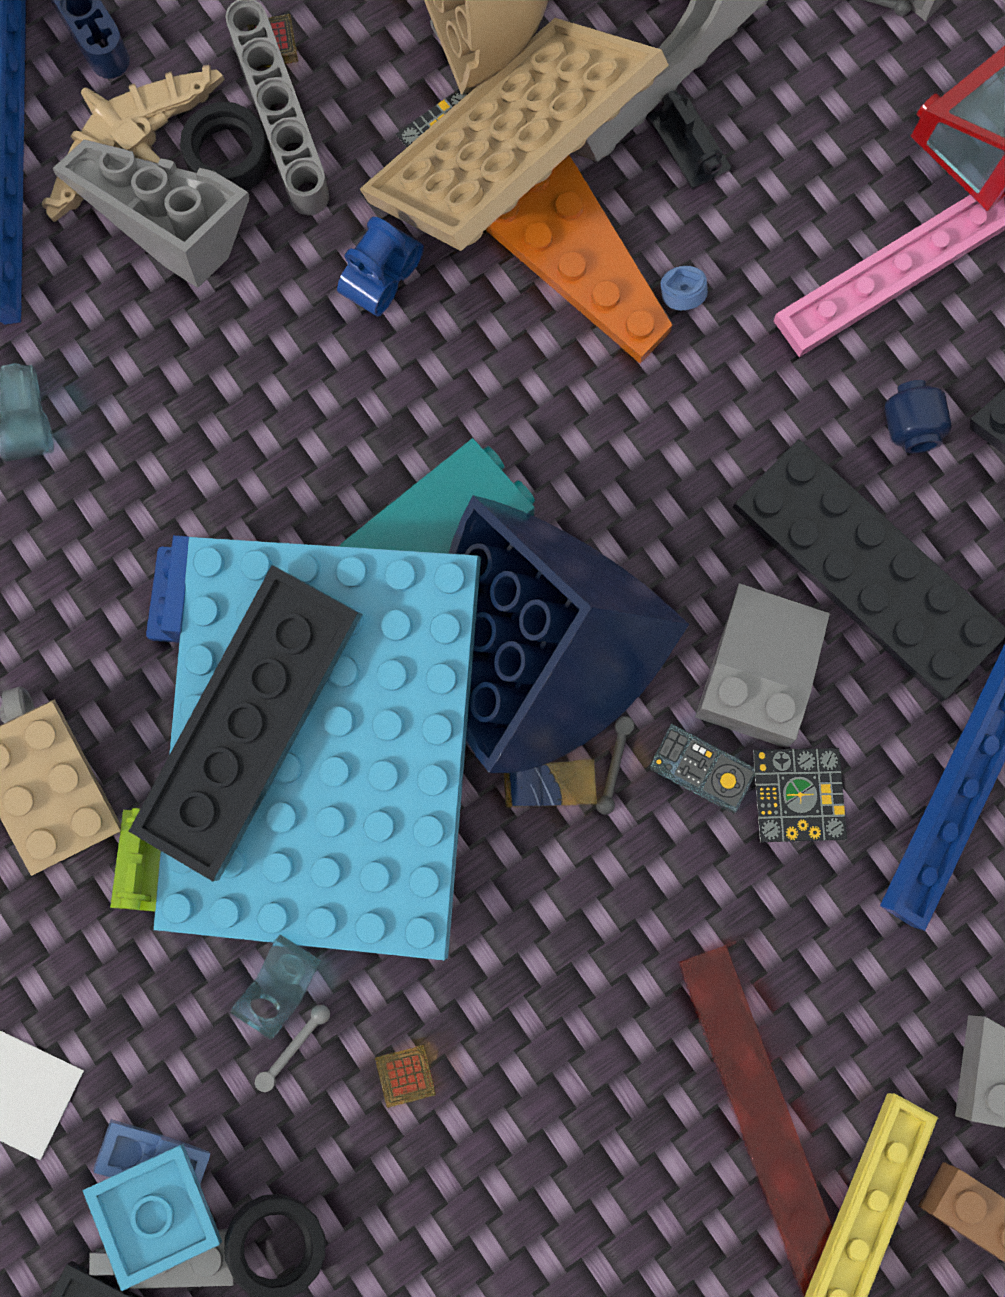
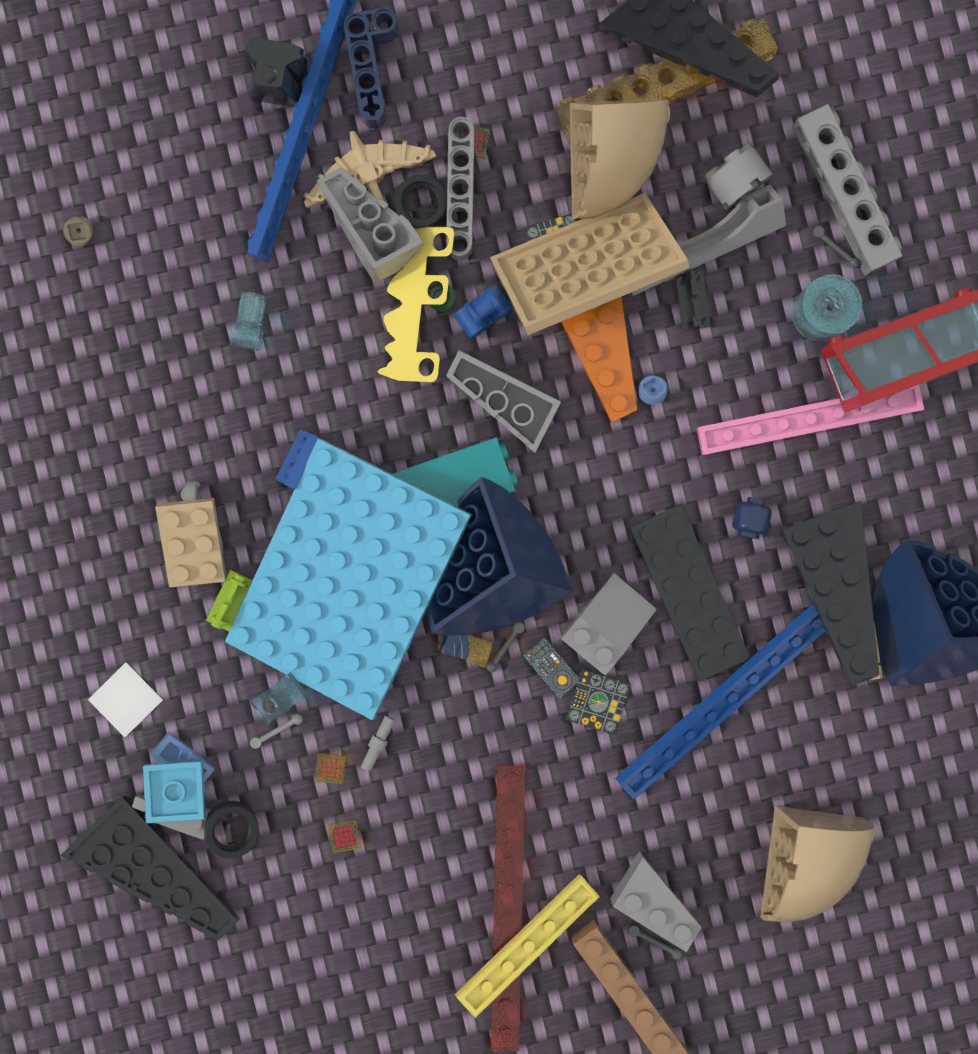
camera: 20 degrees right, 10 degrees up
black plate [128,565,363,882] -> none
none -> tile [328,819,361,854]
none -> light grey bar [361,715,395,772]
none -> light yellow piece [378,227,454,382]
none -> dark green tile [428,283,456,313]
none -> light grey wedge [446,350,561,452]
none -> clear light blue wheel [792,275,862,341]

